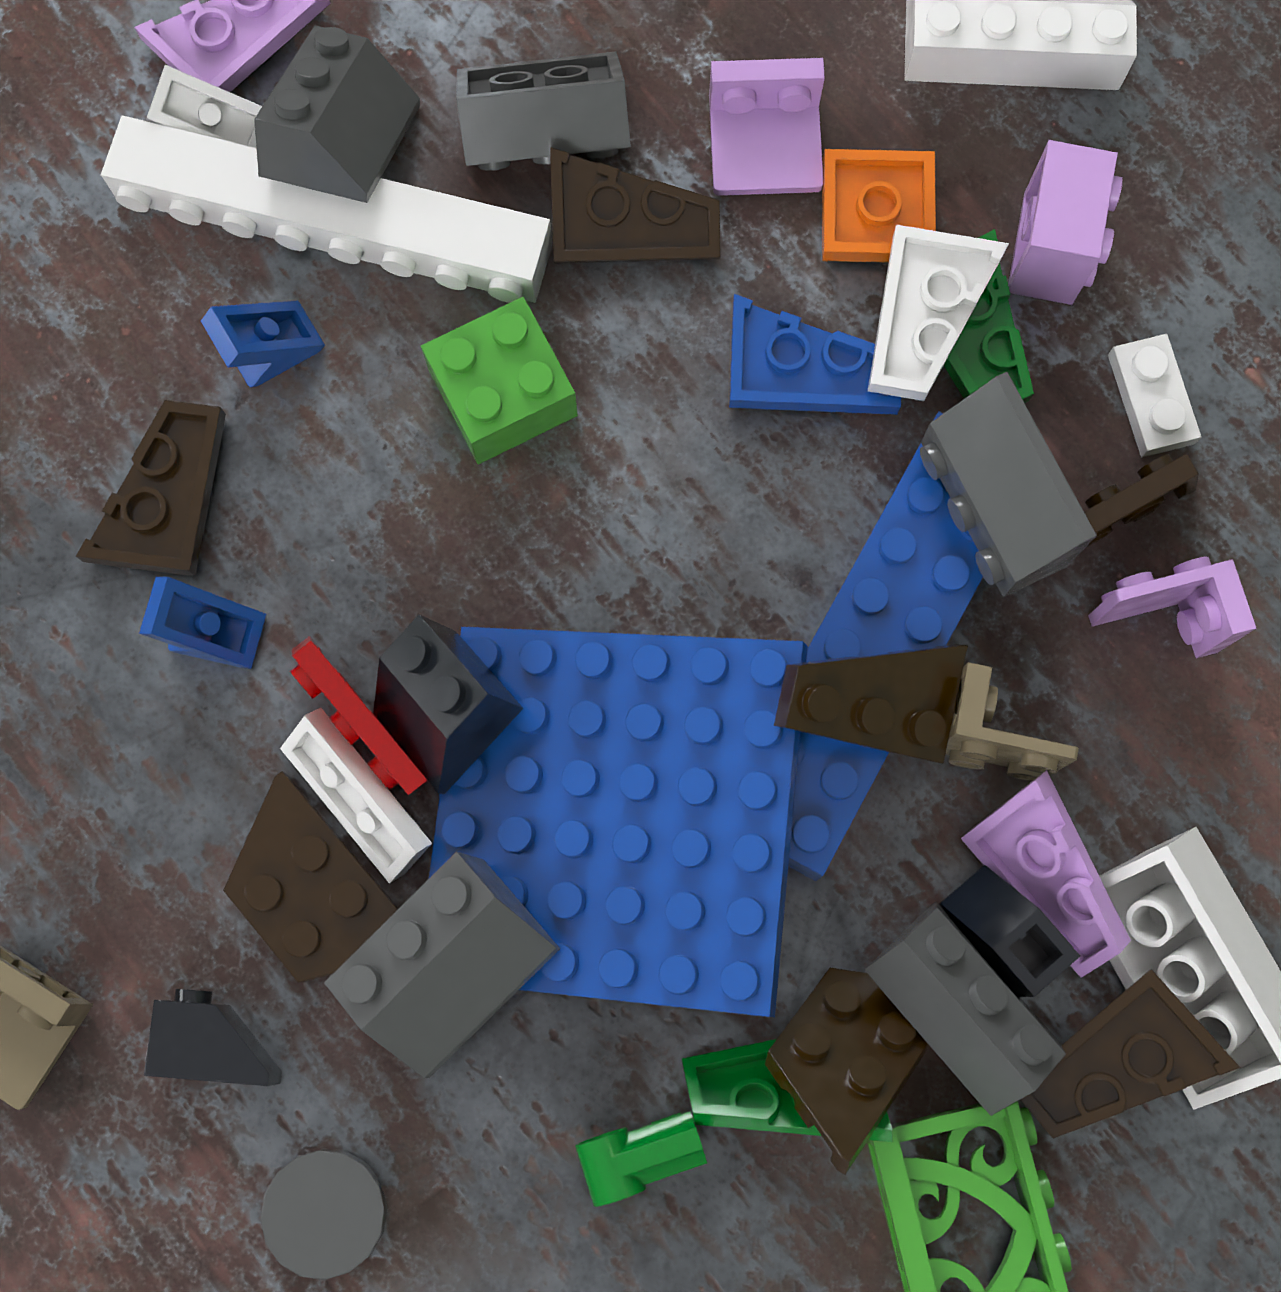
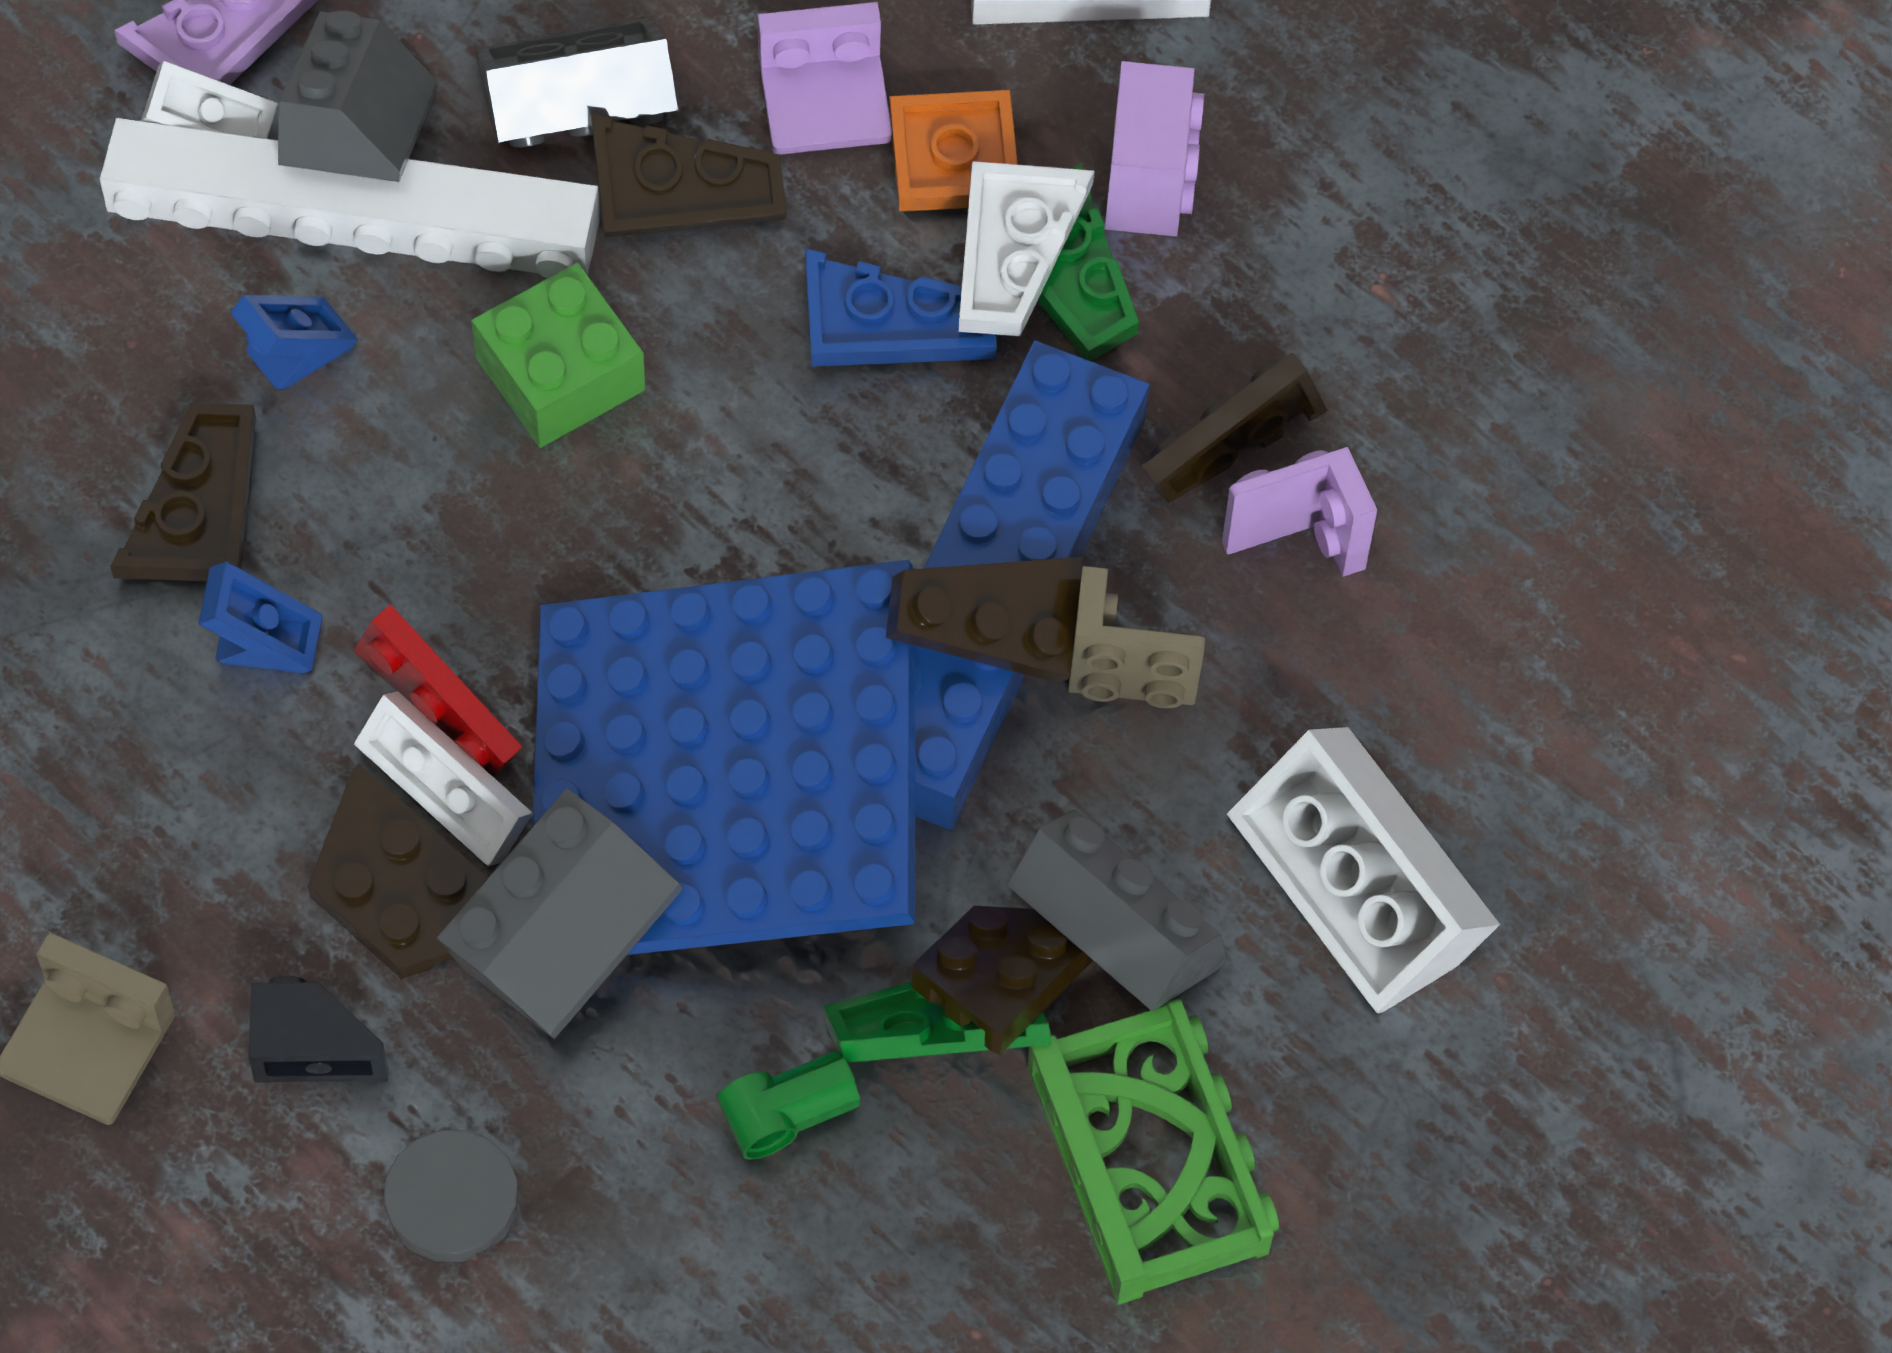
camera: 10 degrees left, 15 degrees down
black slope [373,614,523,794] -> none
dark grey slope [920,372,1097,597] -> none
black slope [939,865,1080,997] -> none
lavender wing [961,770,1131,978] -> none
dark brown wing [1020,969,1241,1139] -> none
white plate [1108,334,1201,458] -> none

